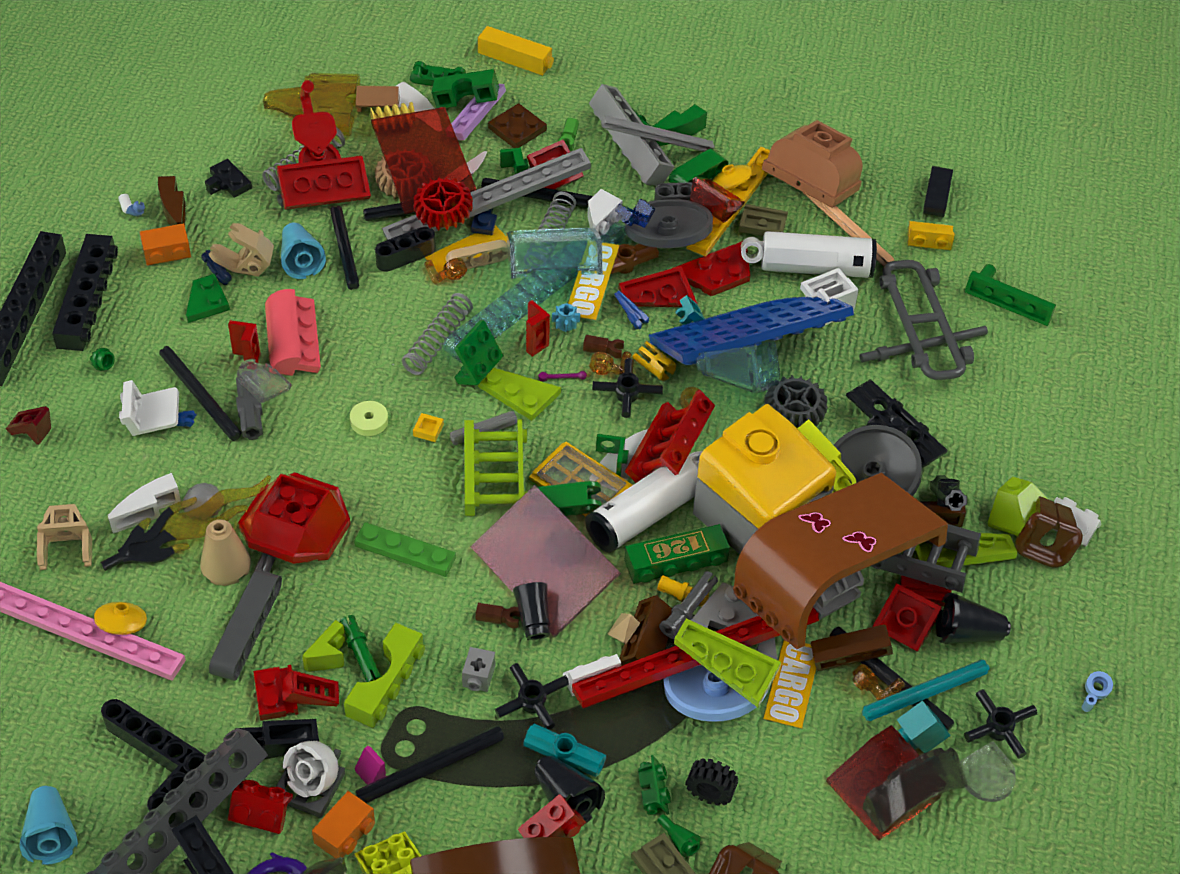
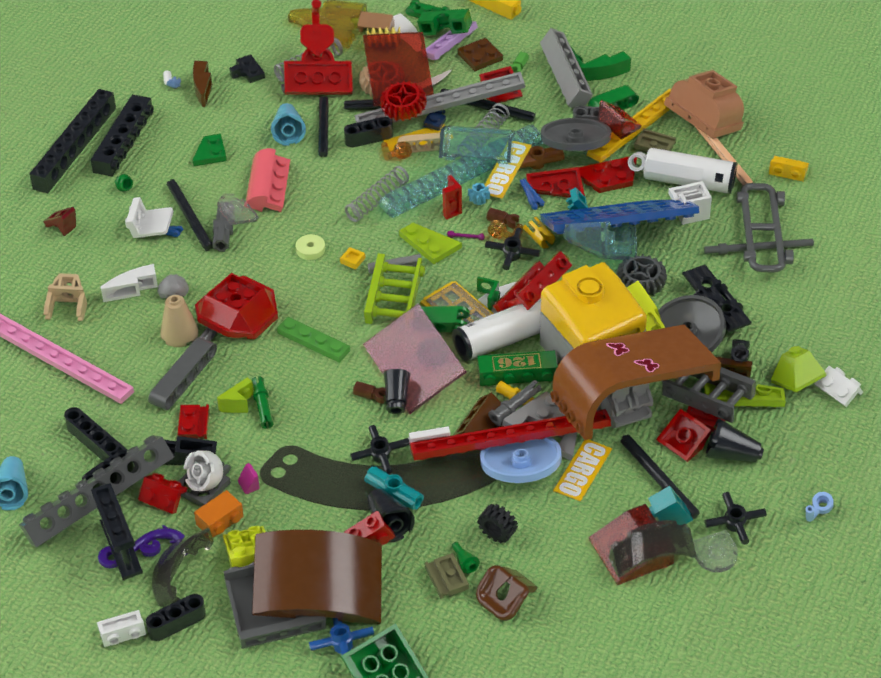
camera: 15 degrees right, 5 degrees down
yellow dish [94,602,147,635] -> none
piece [100,475,271,571] -> none
orange brick [140,223,191,266] -> none
dark blue axle [201,250,232,285] -> none
tan piece [209,223,274,277] -> none
red panel [228,320,261,372] -> none
red slope [282,670,339,707] -> none
lime arch [344,622,425,728] -> none
black axle [355,726,504,803] -> none
green bracket [454,320,504,385] -> none
light grey brick [462,647,496,692] -> none
green bracket [500,147,528,174] -> none
white slope [588,189,623,241] -> none
light grey axle [601,116,714,152] -> none
tan slope [608,613,640,644] -> none
clear blue bracket [615,199,655,228] -> none
green hinge [638,755,671,815] -> none
lime wing [674,618,781,708] -> none
yellow dish [712,164,753,191] -> none
reddish brown panel [811,624,893,672] -> none
clear orange plate [852,664,905,701] -> none
teal axle [862,660,990,721] -> none
black beam [923,165,953,218] -> none
green piece [965,264,1056,326] -> none
reddish brown piece [1015,496,1083,568] -> none

